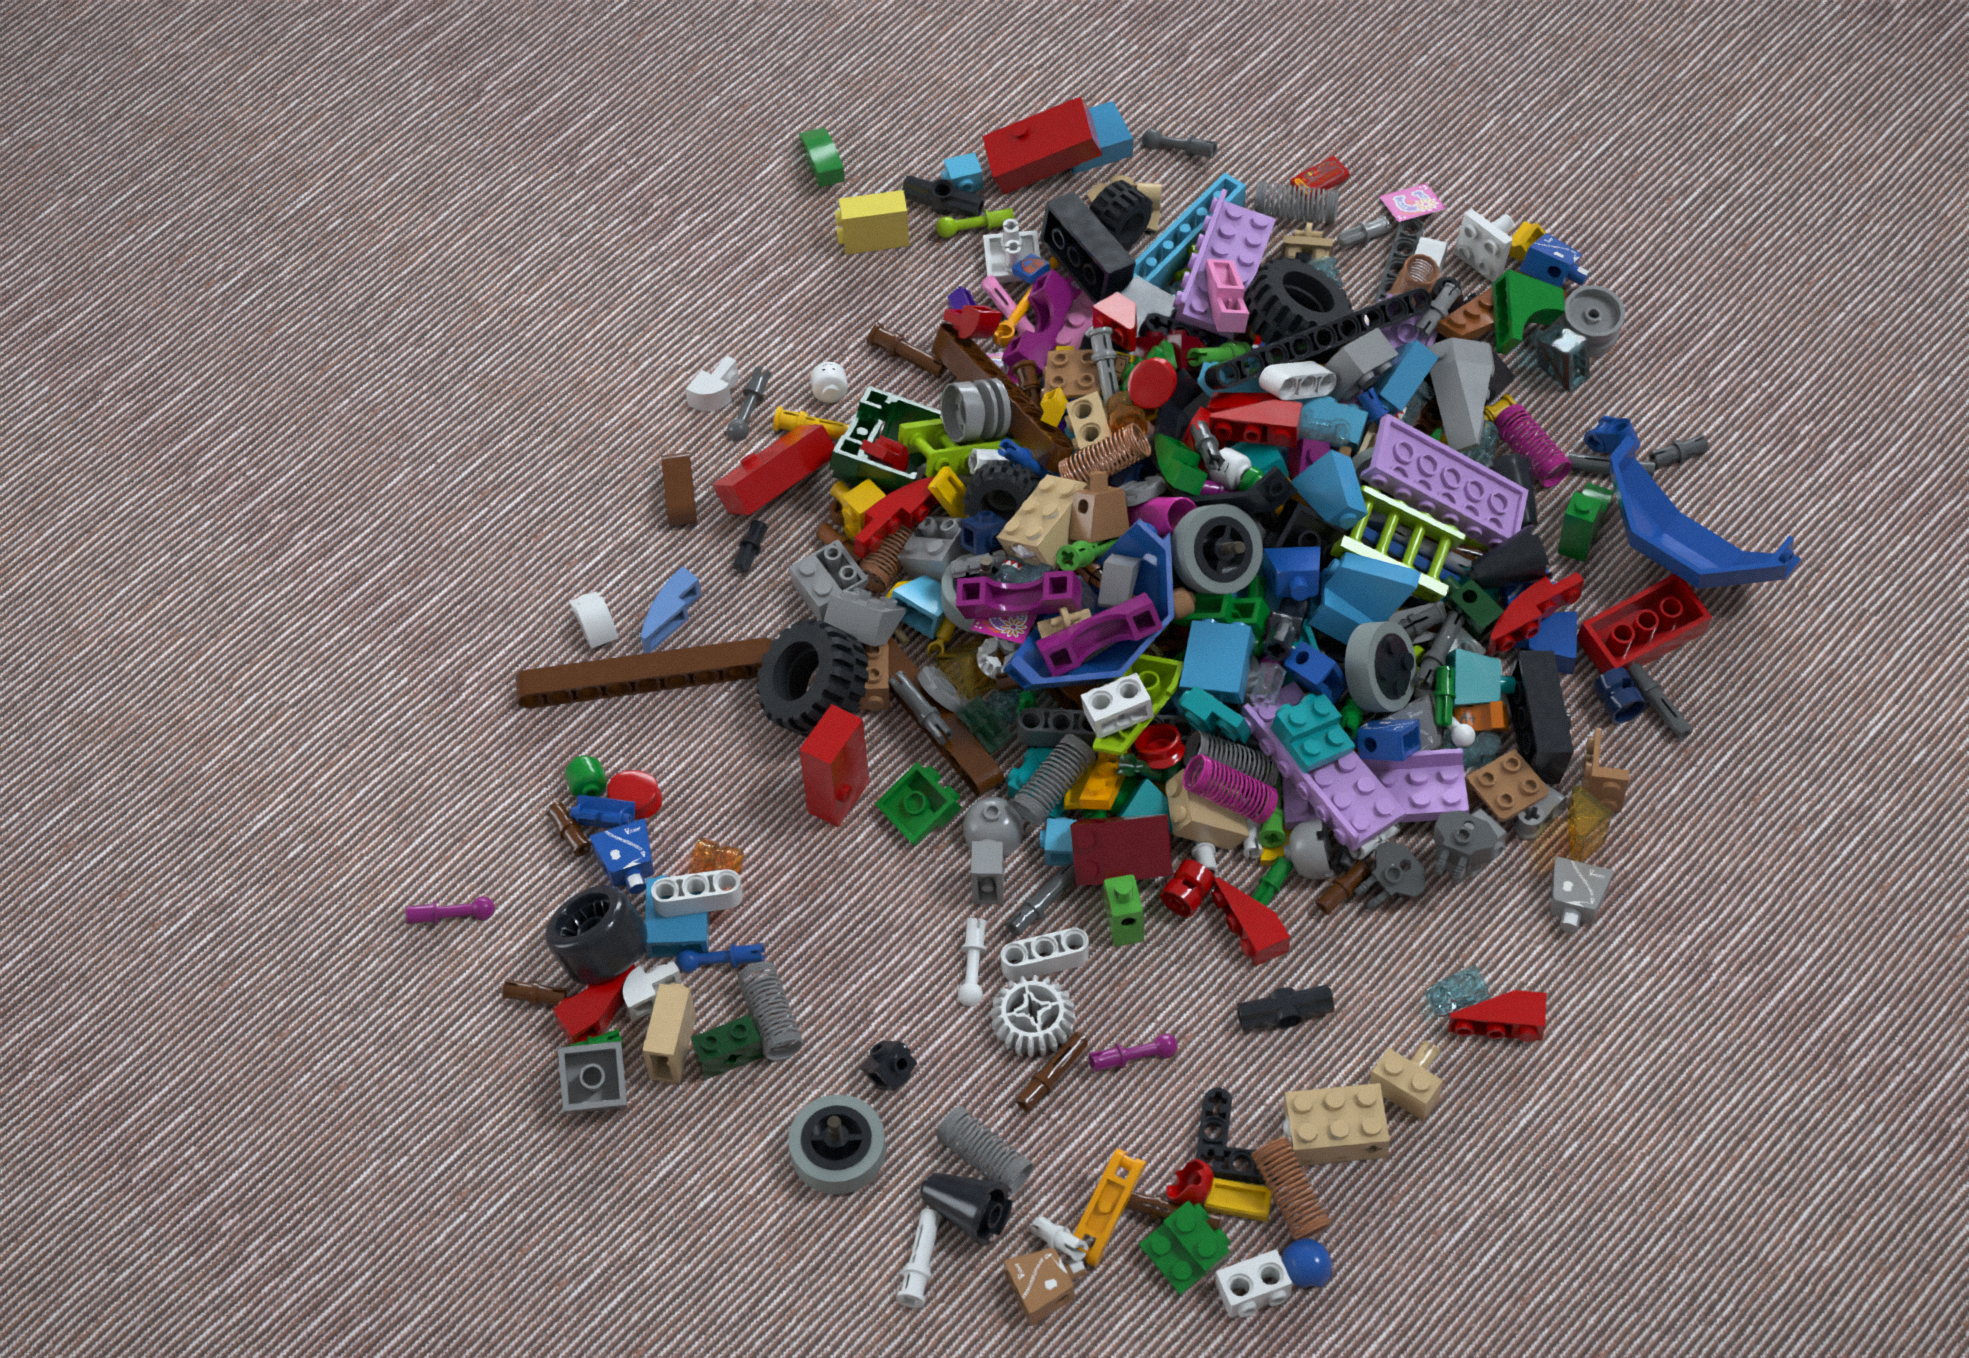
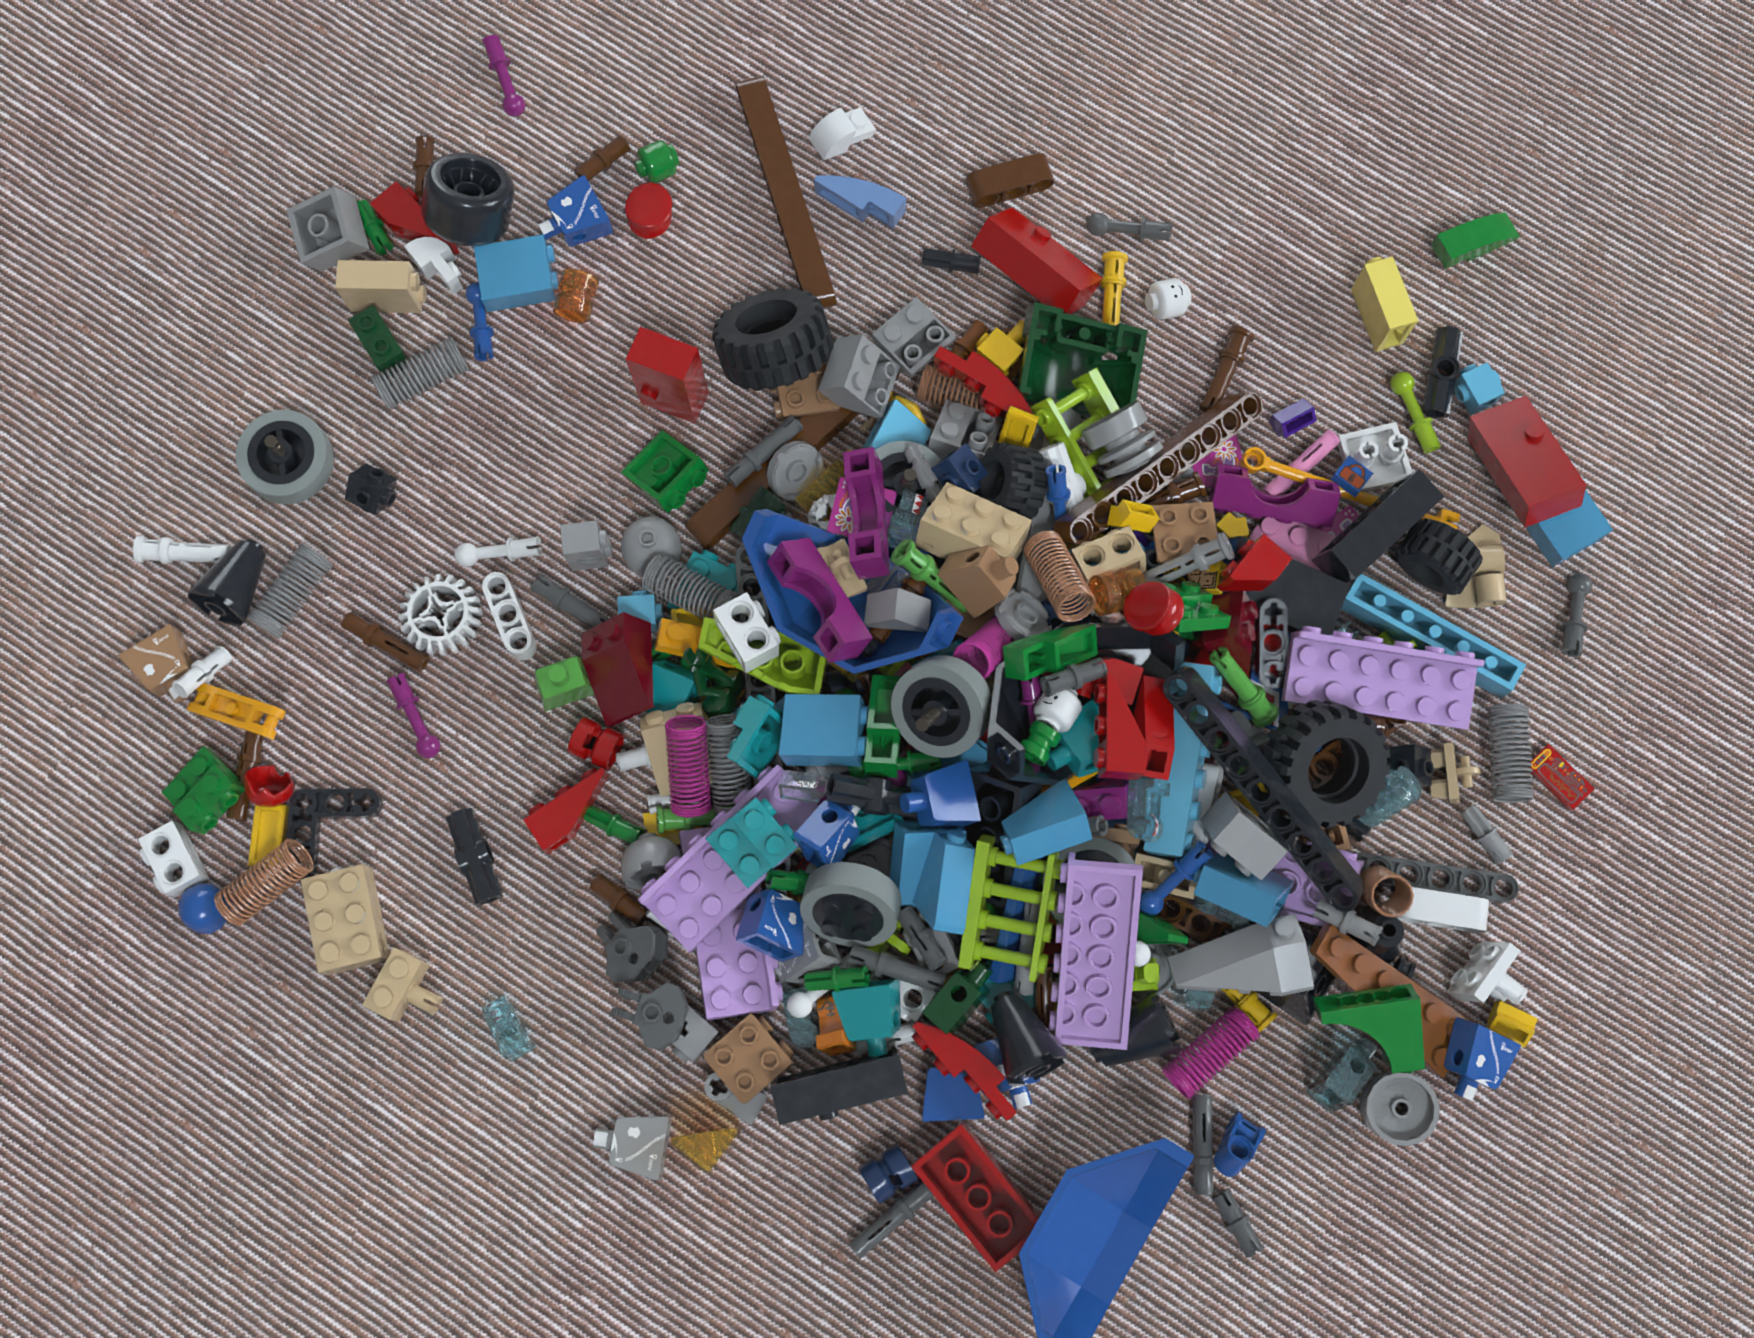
camera: 80 degrees right, 20 degrees up
blue hinge [570,794,635,829] -> none
white beam [651,869,743,917] -> none
white brick [686,356,739,411] -> none
red brick [860,435,909,473] -> none
red brick [943,305,1002,339] -> none
red piece [1134,723,1185,770] -> none
medium nougat piece [1173,587,1196,621] -> none
bright pink slope [1205,259,1249,333] -> none
white beam [1259,361,1337,400] -> none
sticker [1379,183,1446,222] -> none
red slope [1447,990,1547,1042] -> none
green arch [1558,482,1614,563] -> none
medium nougat bracket [1580,727,1630,813] -> none

